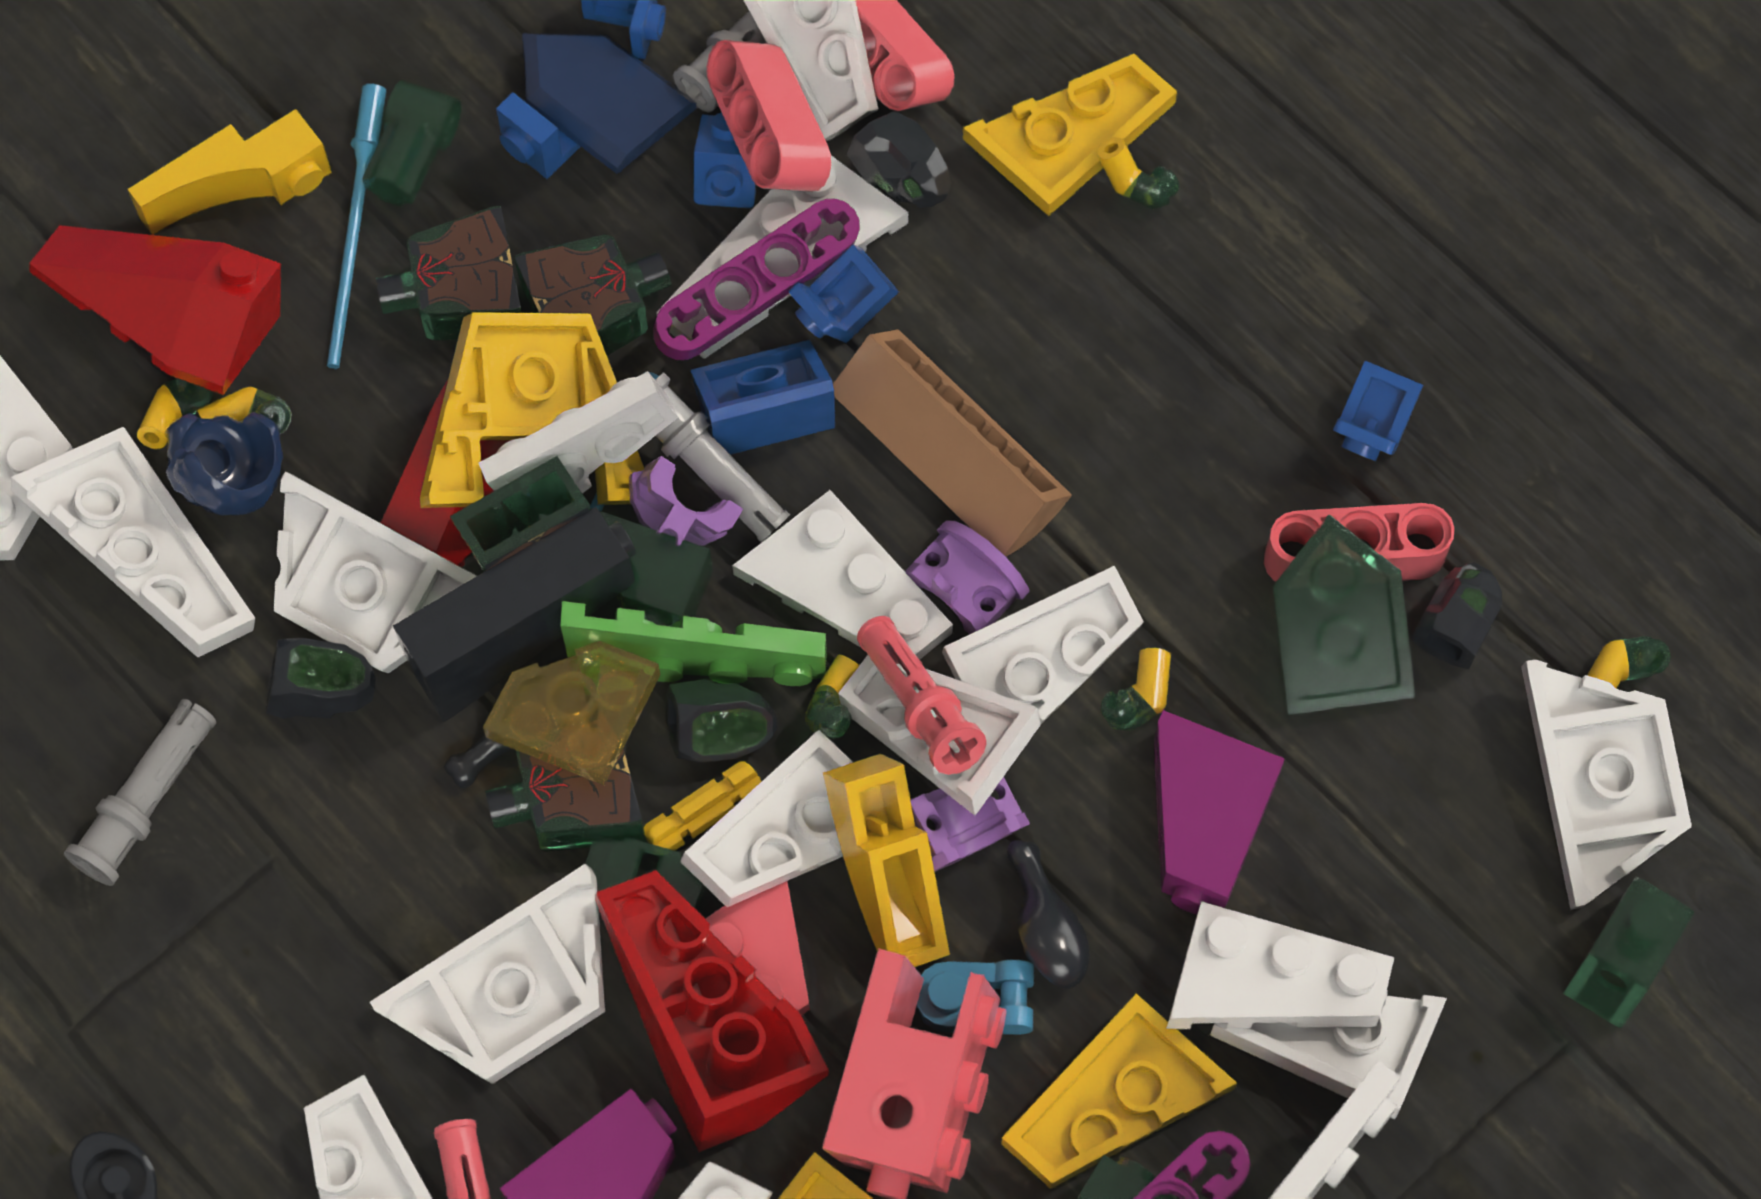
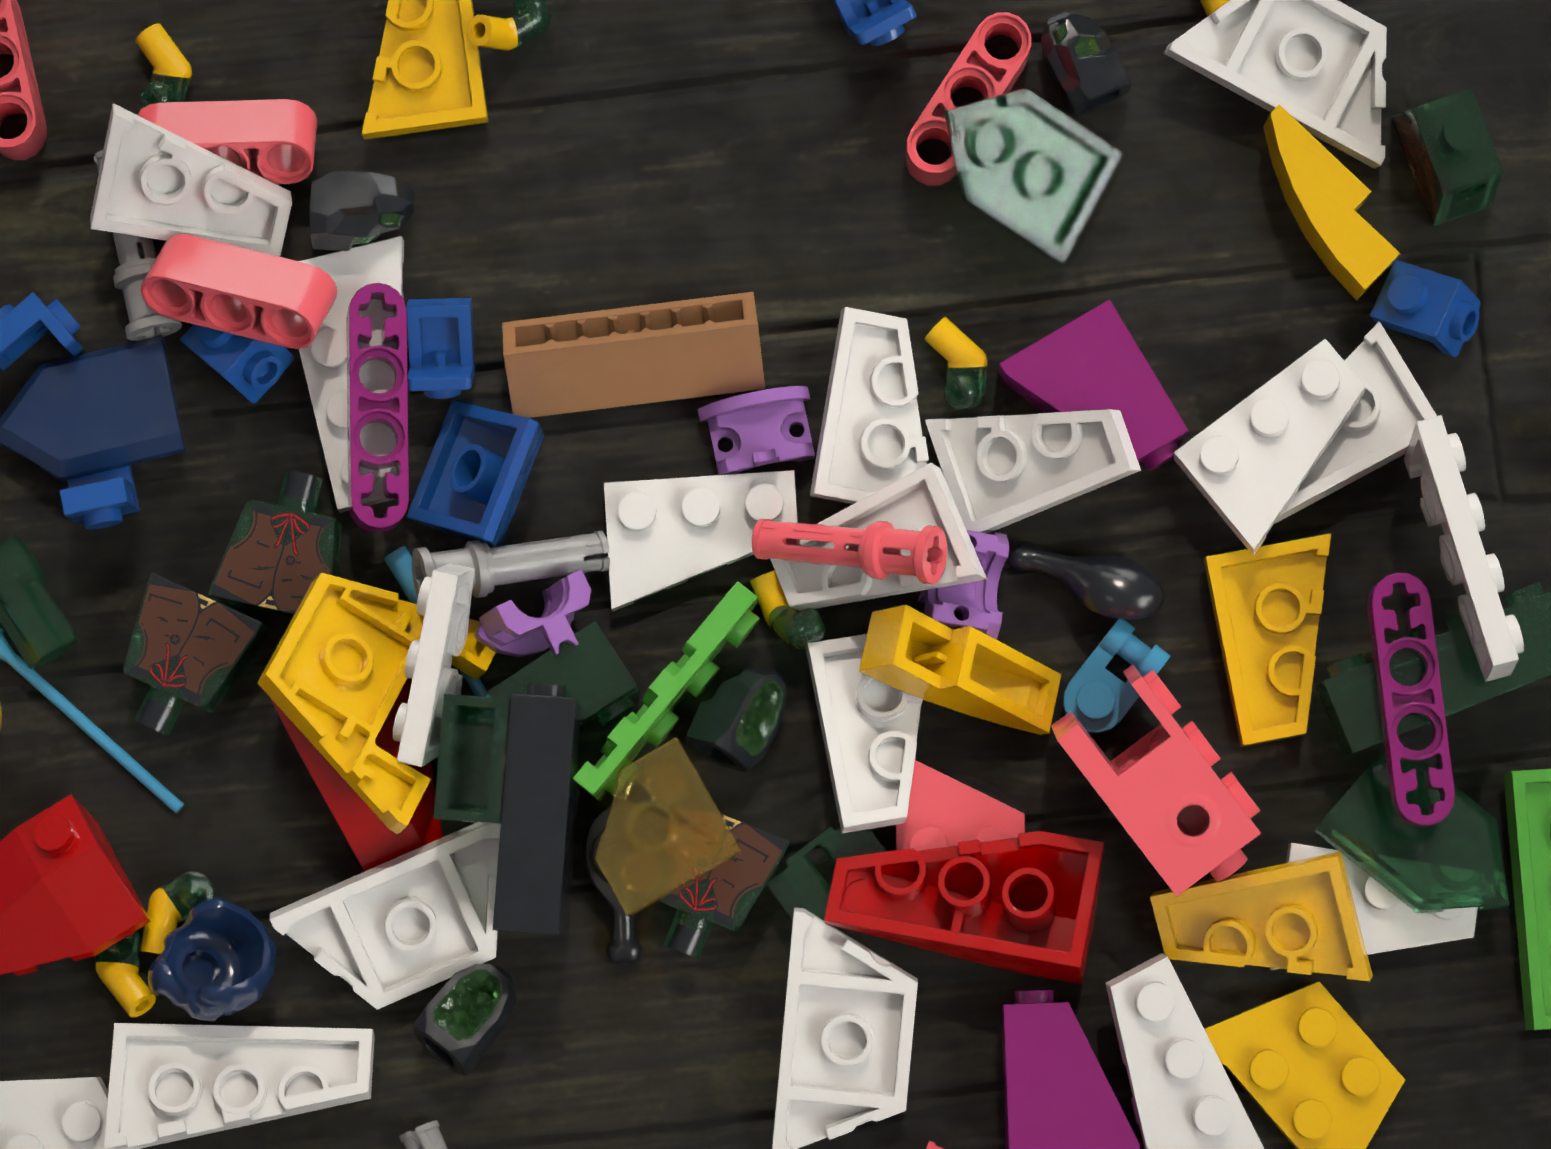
camera: 50 degrees left, 15 degrees up
yellow axle [643,761,761,857] -> none
none -> white wing [925,409,1141,534]
none -> yellow slope [1263,104,1400,301]
none -> blue bracket [1370,260,1481,357]

